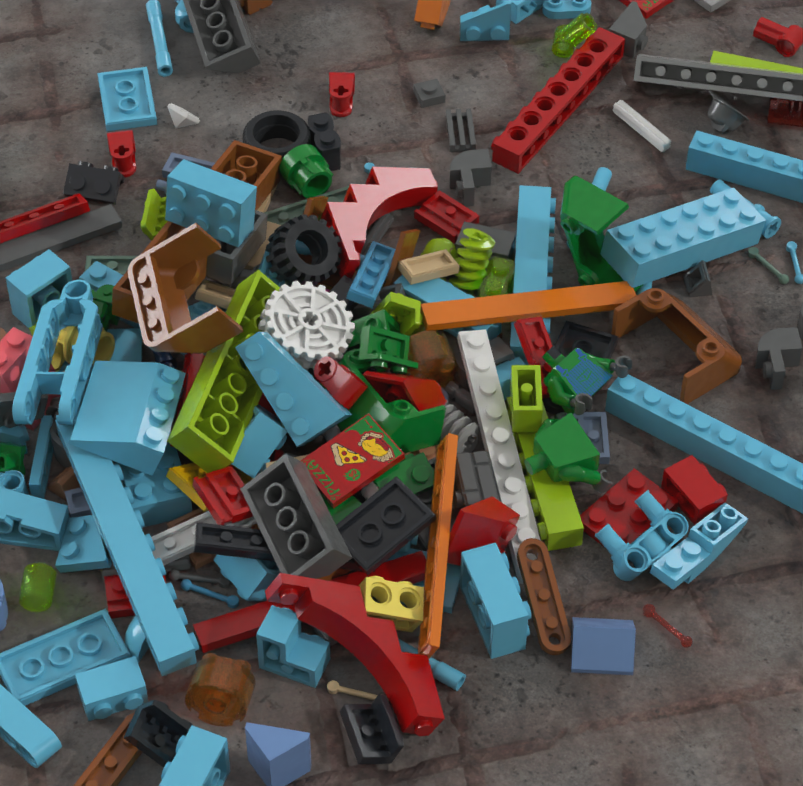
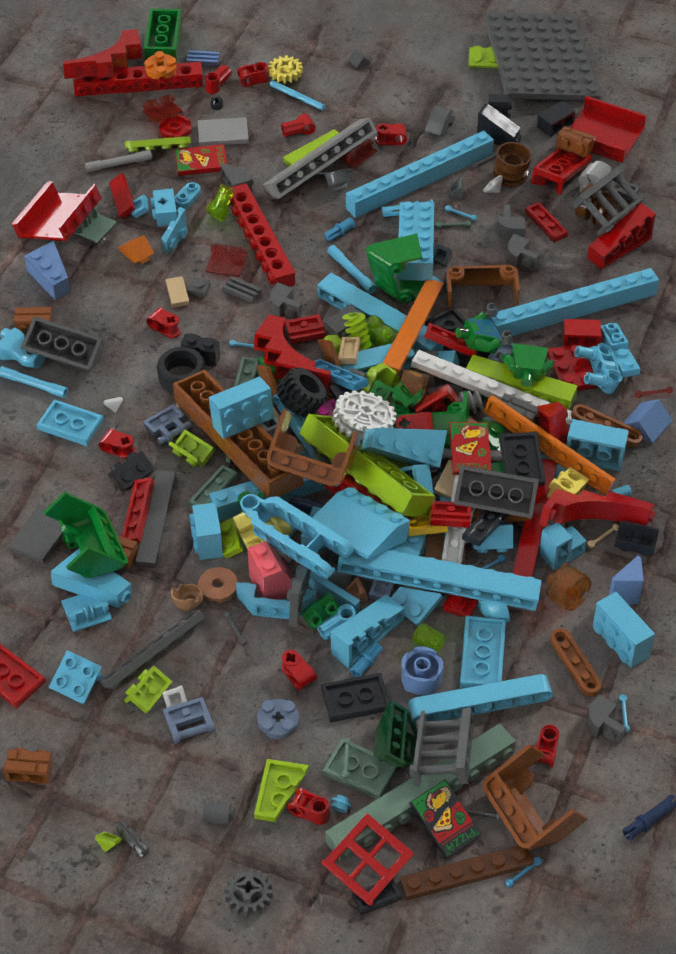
camera: 55 degrees left, 0 degrees up
medium azure brick [75,656,148,721] -> none
black bracket [124,700,193,767] -> none
green piece [279,144,333,198] -> none
lime brick [510,365,543,432] -> none
white axle [613,100,671,152] -> none
none -> tan tile [165,276,189,308]
none -> clear red hinge [206,243,248,277]
none -> dark azure axle [324,217,355,241]

